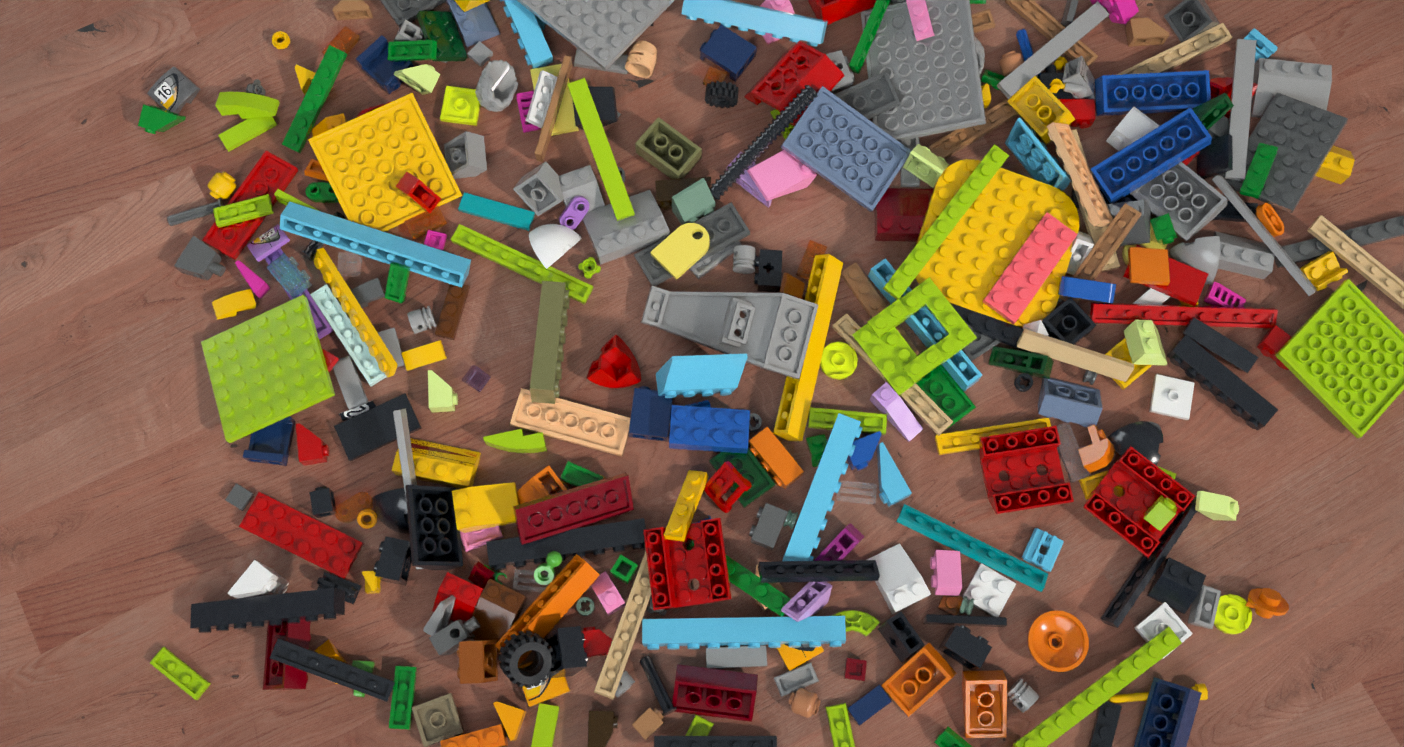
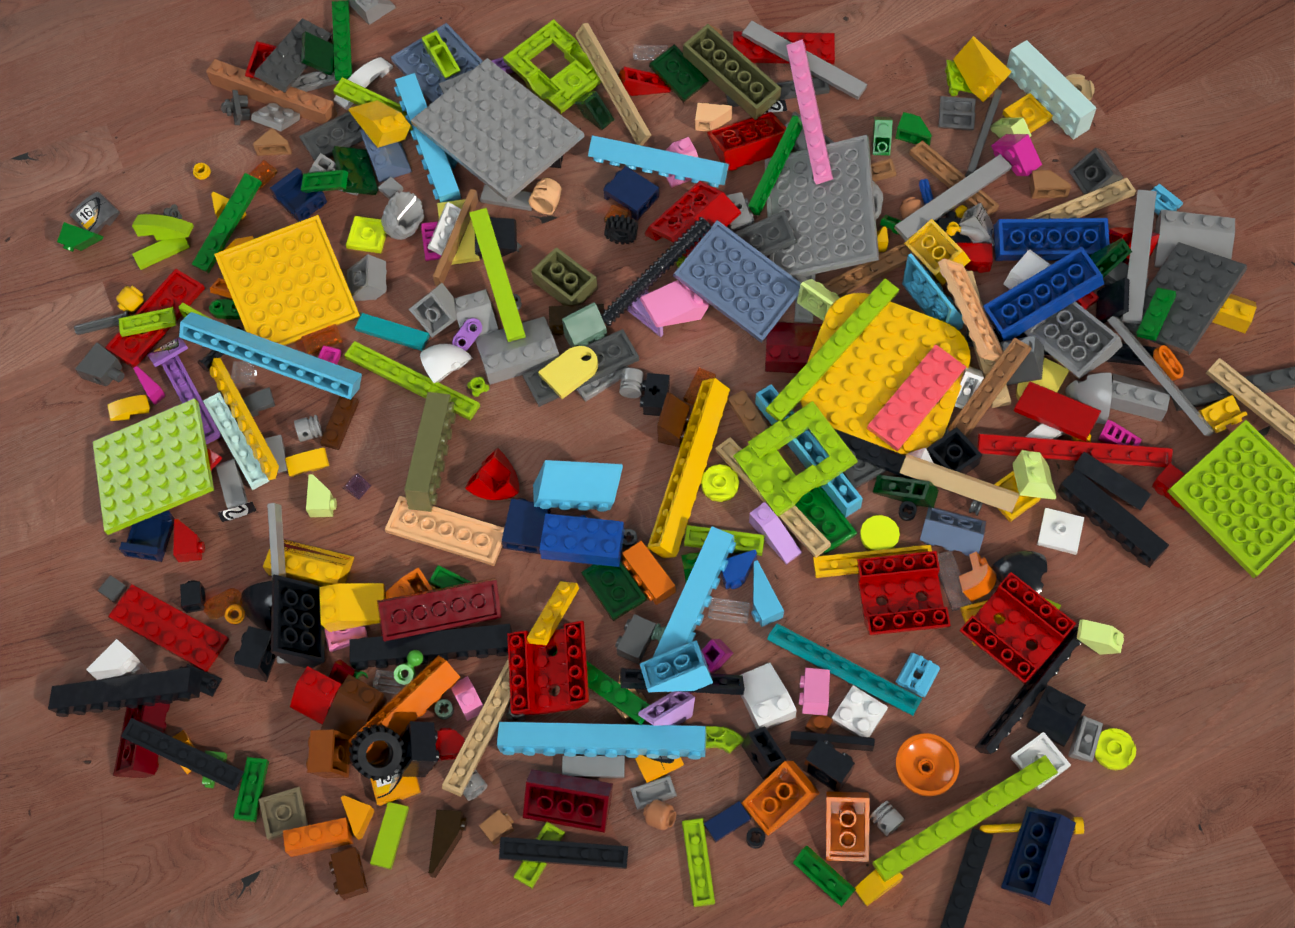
camera: 10 degrees right, 10 degrees down
lime tile [150,647,211,700] -> none
clear light blue brick [266,253,312,299] -> none
black tile [334,393,422,462] -> none
yellow slope [362,571,381,594] -> none
green plate [384,262,411,303] -> none
yellowish green slope [394,64,440,95] -> none
red slope [395,172,441,213] -> none
light grey slope [423,595,455,636] -> none
dark grey torso [429,616,480,655] -> none
lime slope [483,429,547,453] -> none
green brick [610,554,638,585] -> none
black axle [640,656,677,716] -> none
light grey wing [641,286,818,379] -> none
red plate [704,461,752,513] -> none
dark red plate [844,658,867,681] -> none
sand green bush [960,596,975,616] -> none
blue beam [1058,276,1116,303] -> none
orange tile [1128,247,1170,286] -> none
lime brick [1144,495,1177,531] -> none
green bracket [1150,213,1178,245] -> none
orange piece [1246,588,1289,619] -> none
none -> medium azure slope [640,640,713,692]
none -> black bush [746,828,765,849]
none -> neon yellow tile [860,515,900,551]

